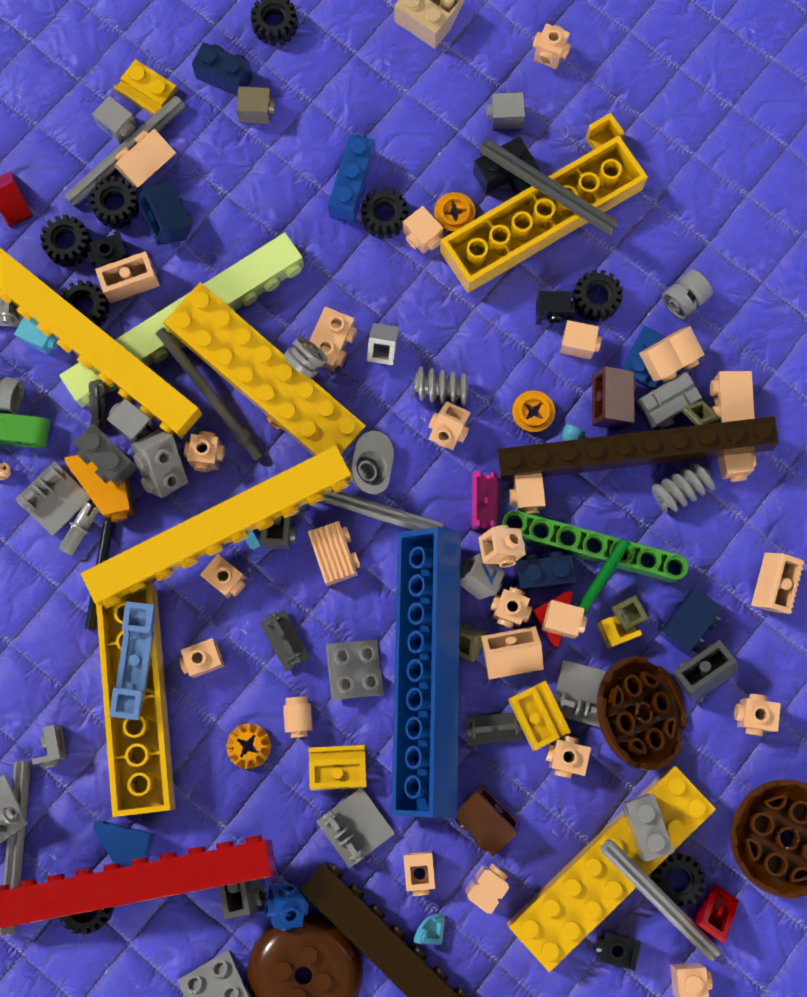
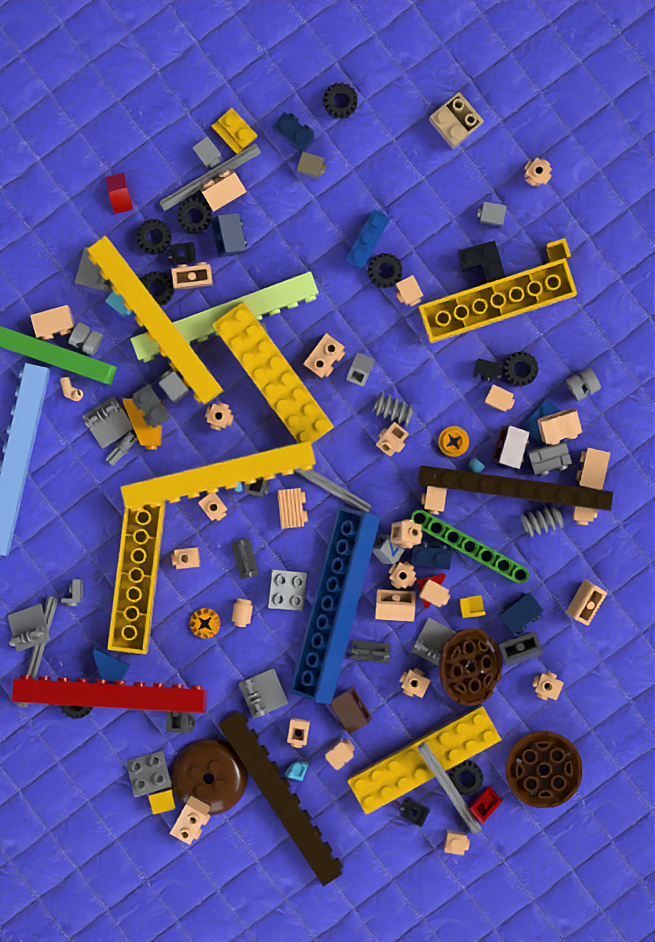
camera: 15 degrees right, 10 degrees up
black bar [85,521,114,630] -> none
dark grey axle [89,379,107,429] -> none
medium blue slope [109,601,155,720] -> none
light grey brick [131,430,188,498] -> none
dark grey bar [155,327,264,462] -> none
blue brick [264,884,308,931] -> none
light grey wheel [284,336,328,378] -> none
yellow plate [309,745,367,791] -> none
light grey piece [348,430,394,495] -> none
light orange gear [434,192,476,232] -> none
olive slope [459,624,487,662] -> none
dark pink hinge [471,471,499,531] -> none
dark grey axle [480,139,618,235] -> none
yellow plate [508,681,571,751] -> none
green bar [577,538,631,616] -> none
olive slope [611,595,649,632] -> none
light grey brick [621,794,674,862] -> none
olive slope [681,400,720,425] -> none

